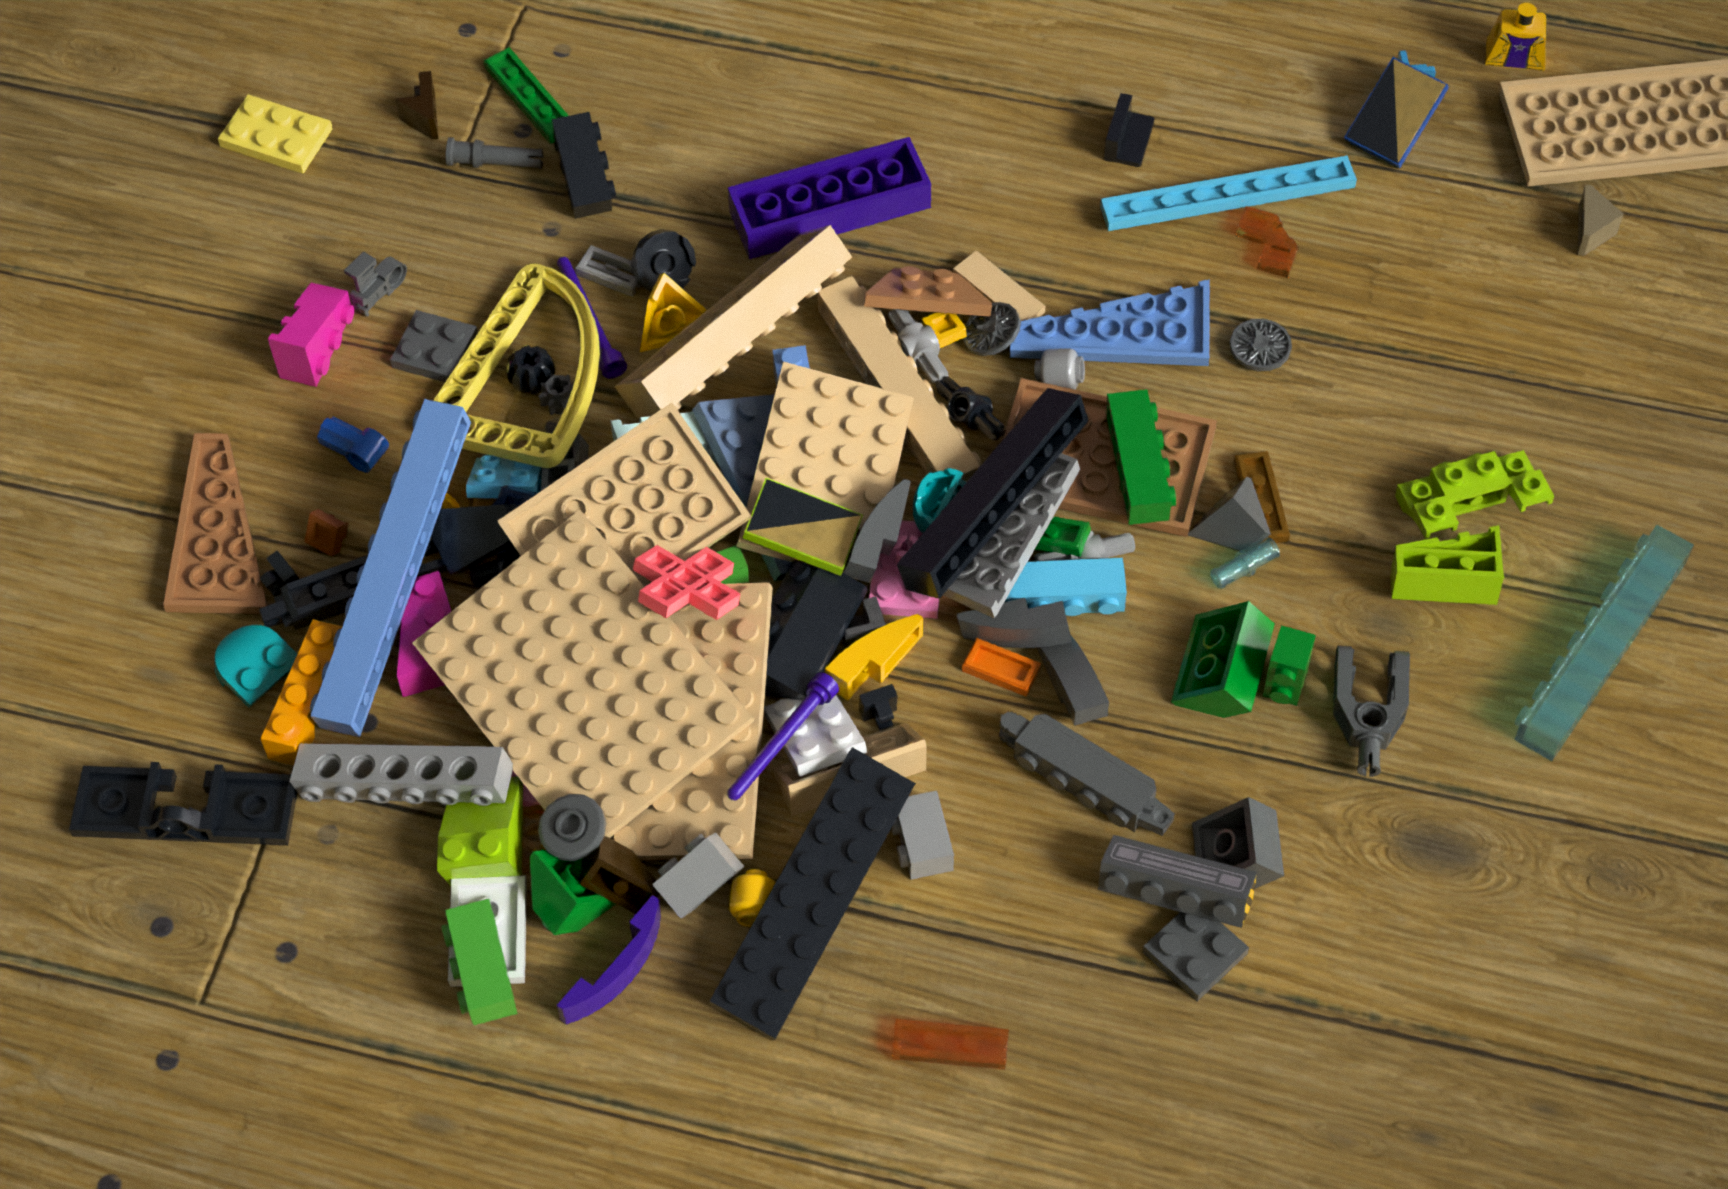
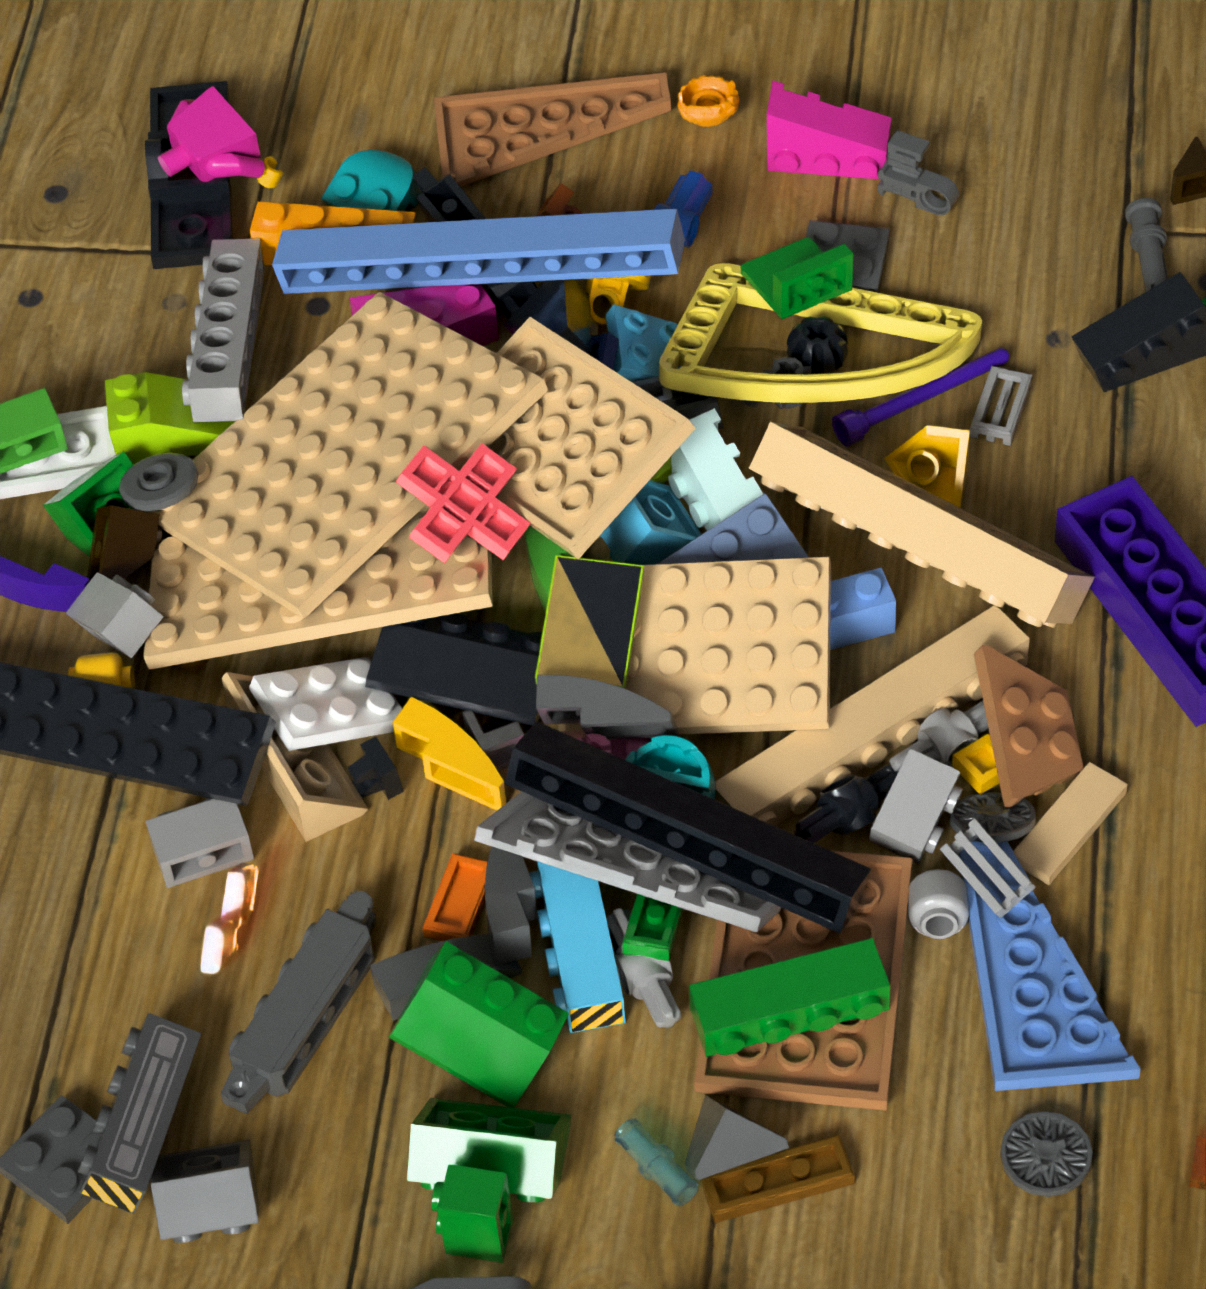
camera: 85 degrees right, 5 degrees down
light yellow plate [218,95,332,174] -> none
black tile [260,550,300,597] -> none
black tile [631,229,696,292] -> none
dark purple piece [727,672,839,801] -> none
none -> dark pink torso [158,86,284,188]
none -> clear orange tile [200,862,259,974]
none -> green slope [389,941,569,1108]
none -> light orange hair [678,75,740,127]
none -> green bracket [741,237,853,319]
none -> light grey brick [869,749,963,864]
none -> light grey tile [940,818,1036,918]

